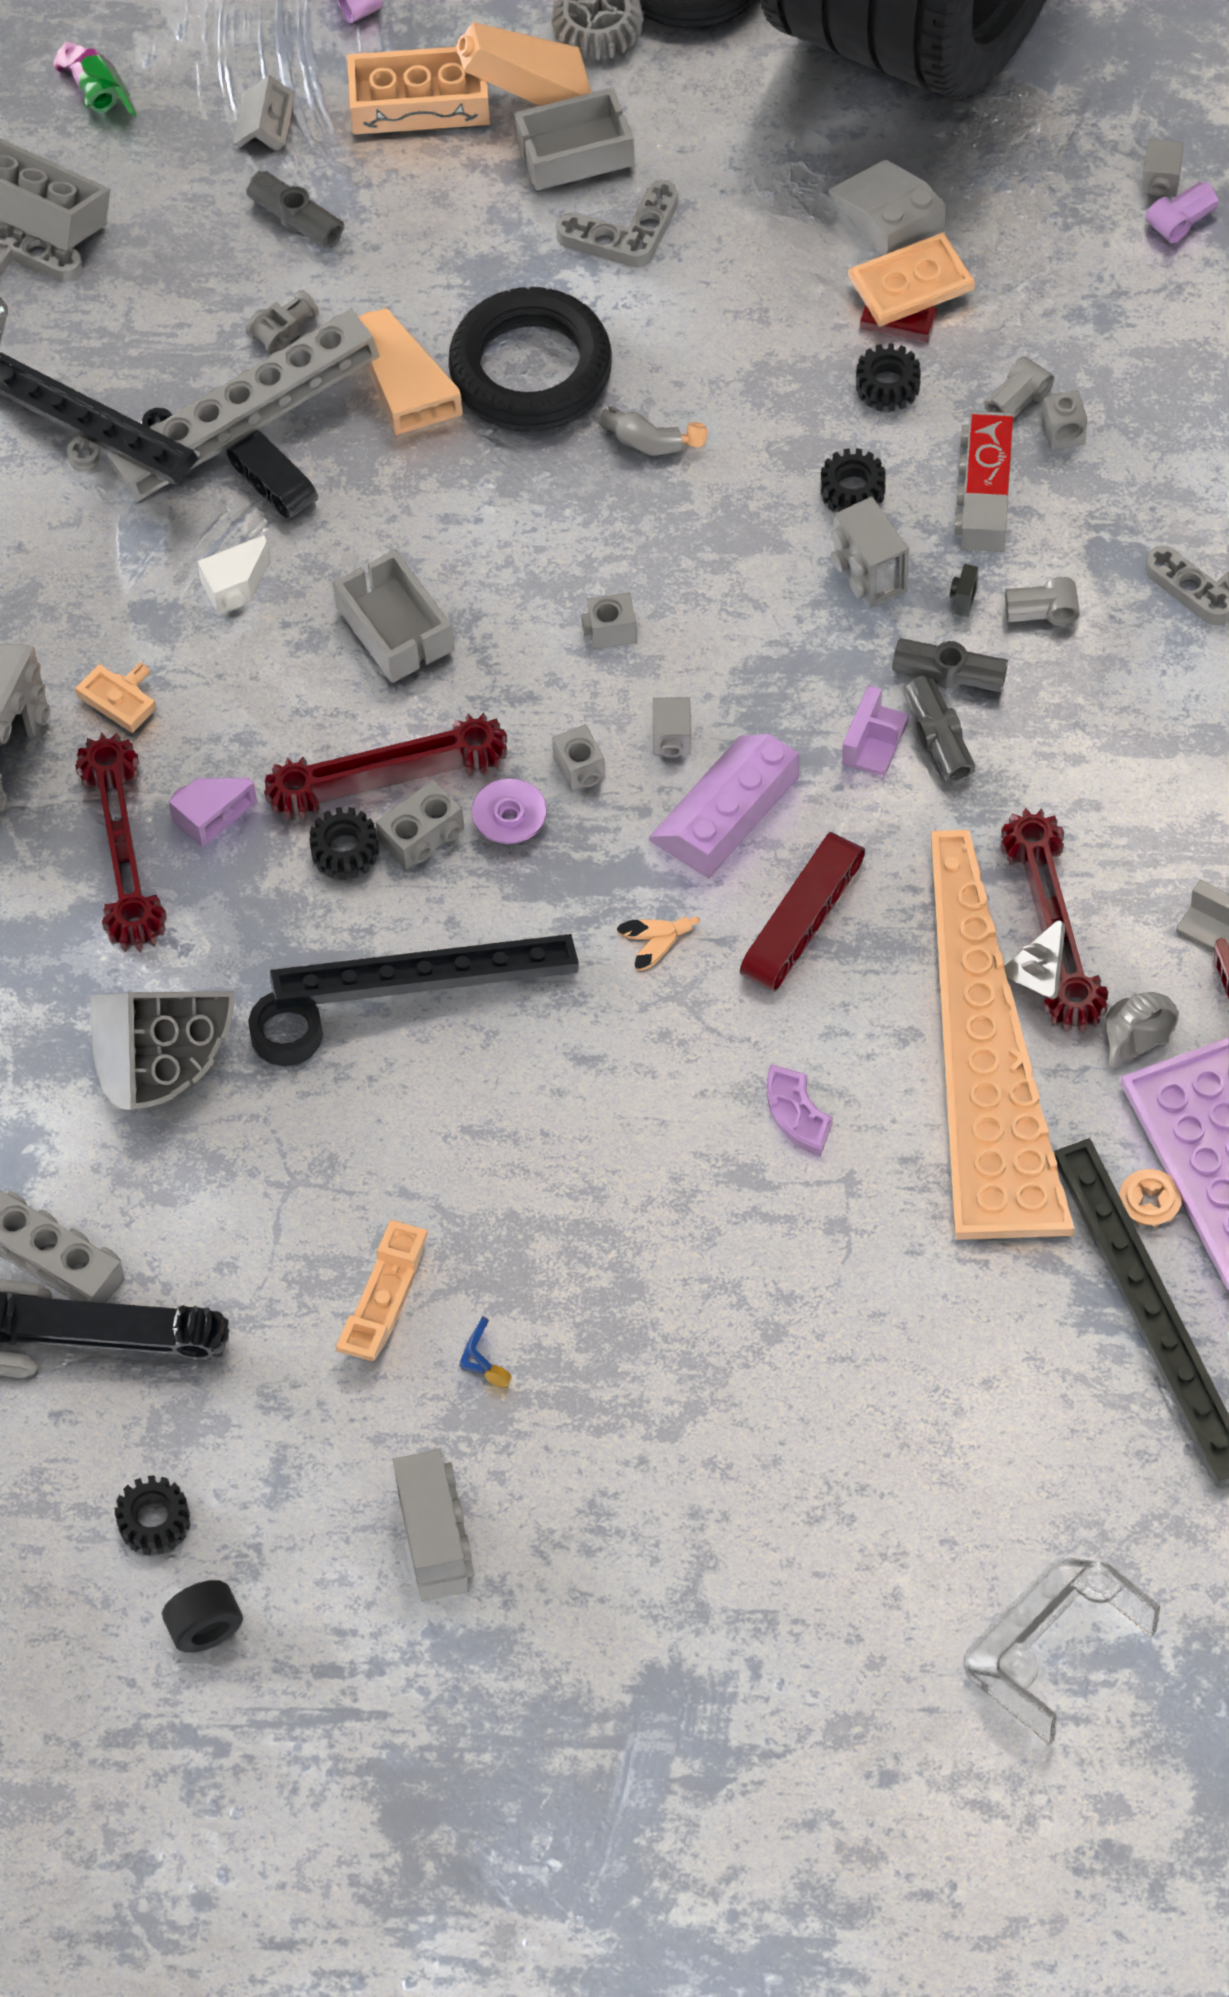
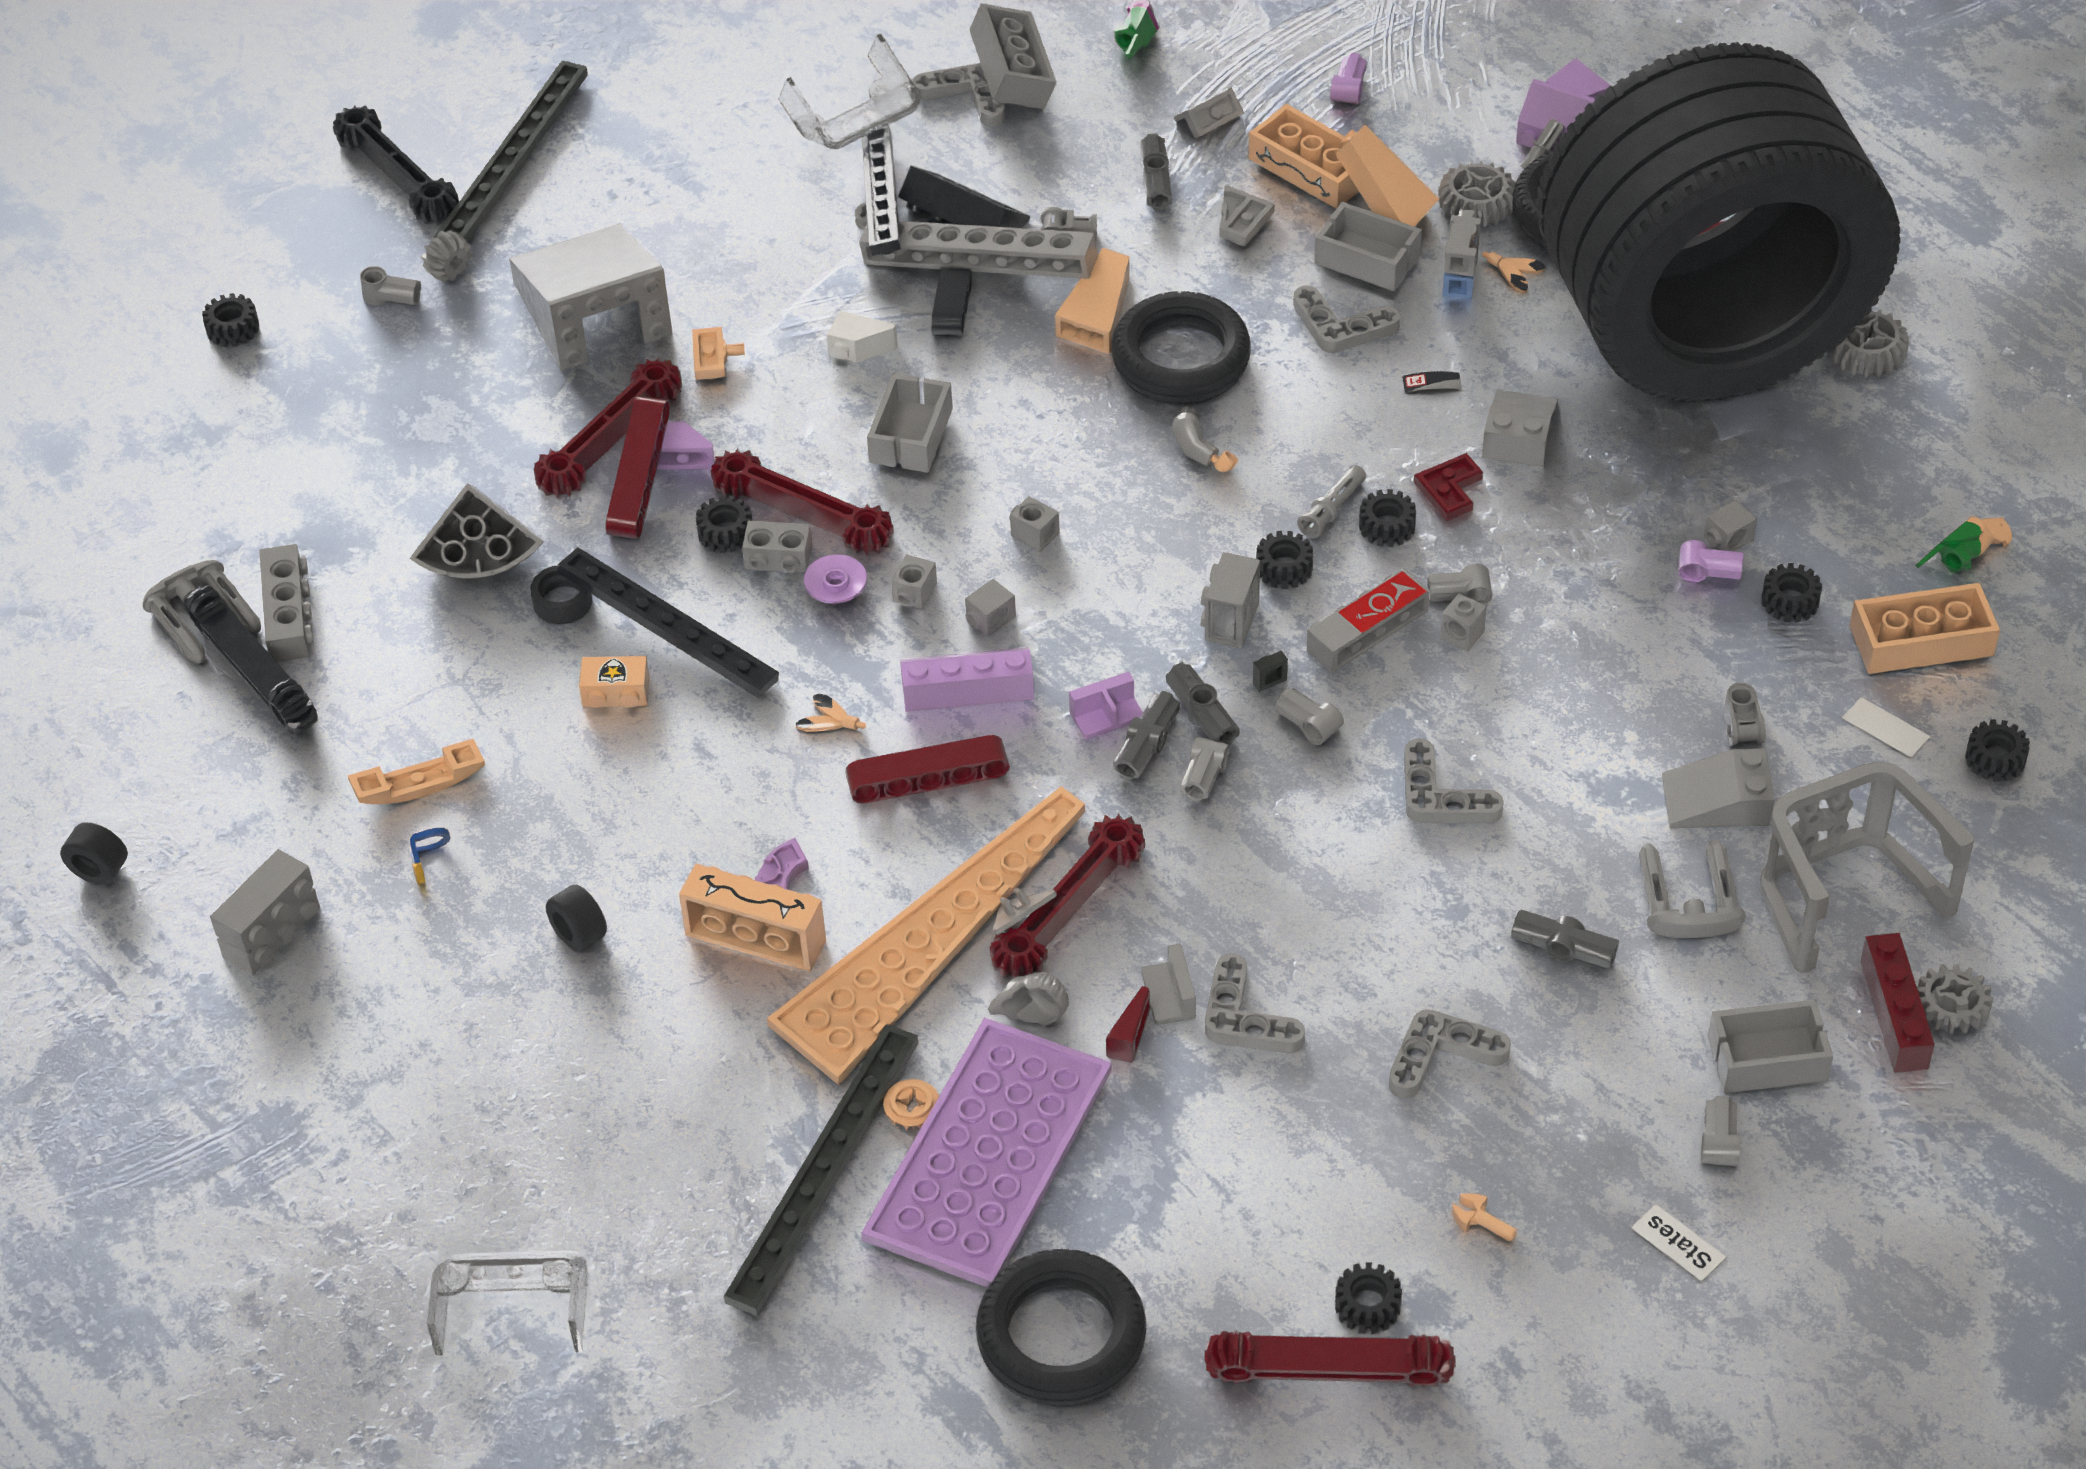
camera: 45 degrees right, 10 degrees down
black tyre [115,1475,190,1556] -> none
light nougat tile [848,232,975,327] -> none
none -> black tyre [545,884,607,951]
none -> light nougat brick [579,656,650,708]
none -> dark red beam [605,396,670,539]
none -> light nougat brick [679,864,826,972]
none -> black slope [897,165,1030,228]
none -> light grey piece [1181,737,1230,802]
none -> light grey wing [1220,185,1275,247]
none -> light grey pin [1297,465,1367,539]
none -> sticker [1402,371,1462,393]
none -> light grey hips [1442,210,1481,299]
none -> light nougat piece [1482,251,1546,293]

